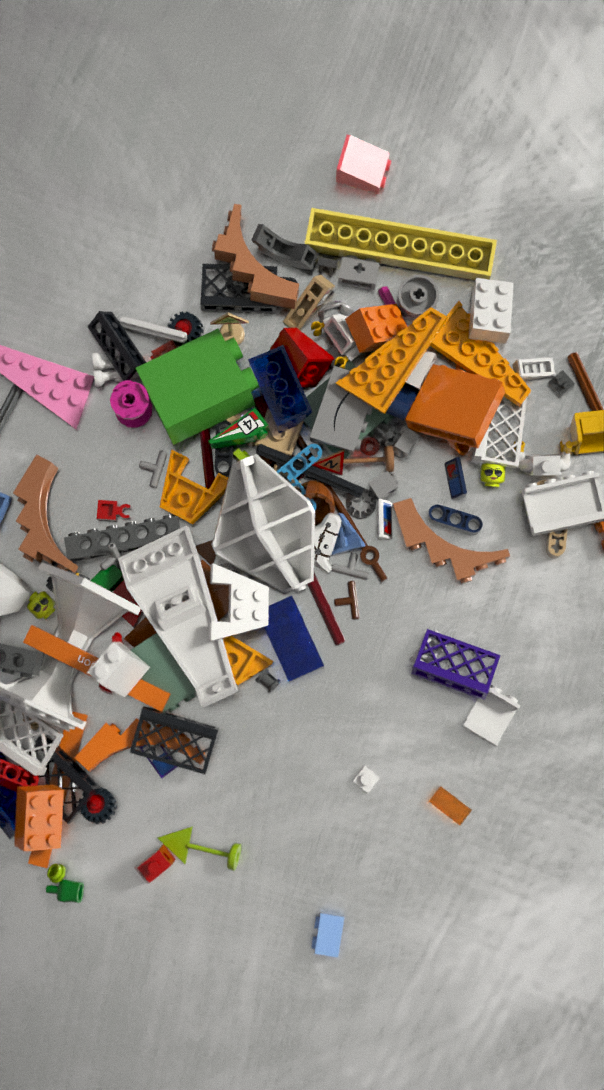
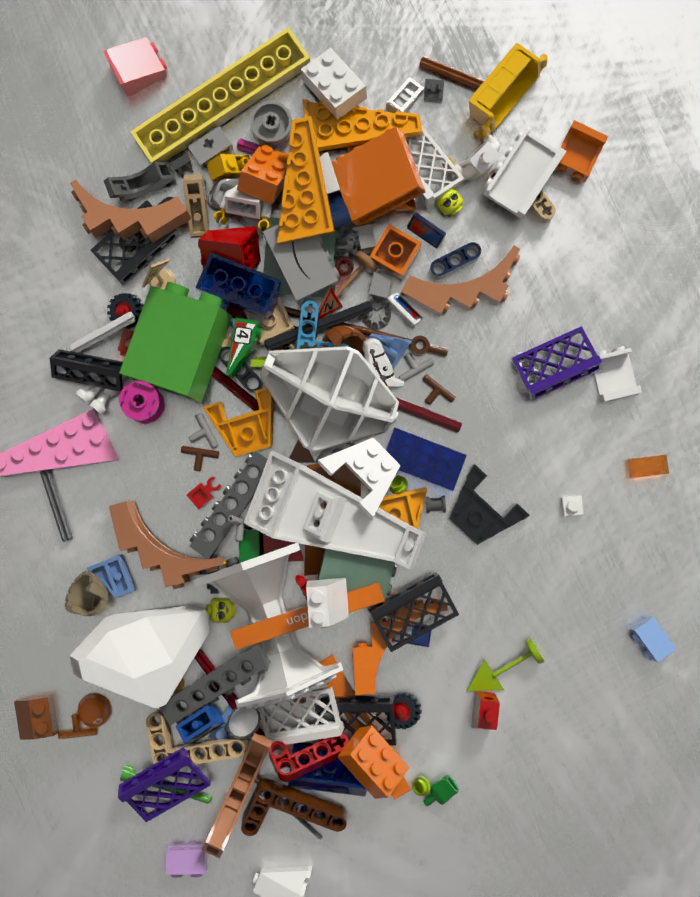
camera: 45 degrees left, 5 degrees up
none -> reddish brown piece [181,446,220,471]
none -> yellow slope [207,154,250,181]
none -> orange brick [369,224,422,280]
none -> lime plate [389,475,408,494]
none -> black wing [448,464,530,545]

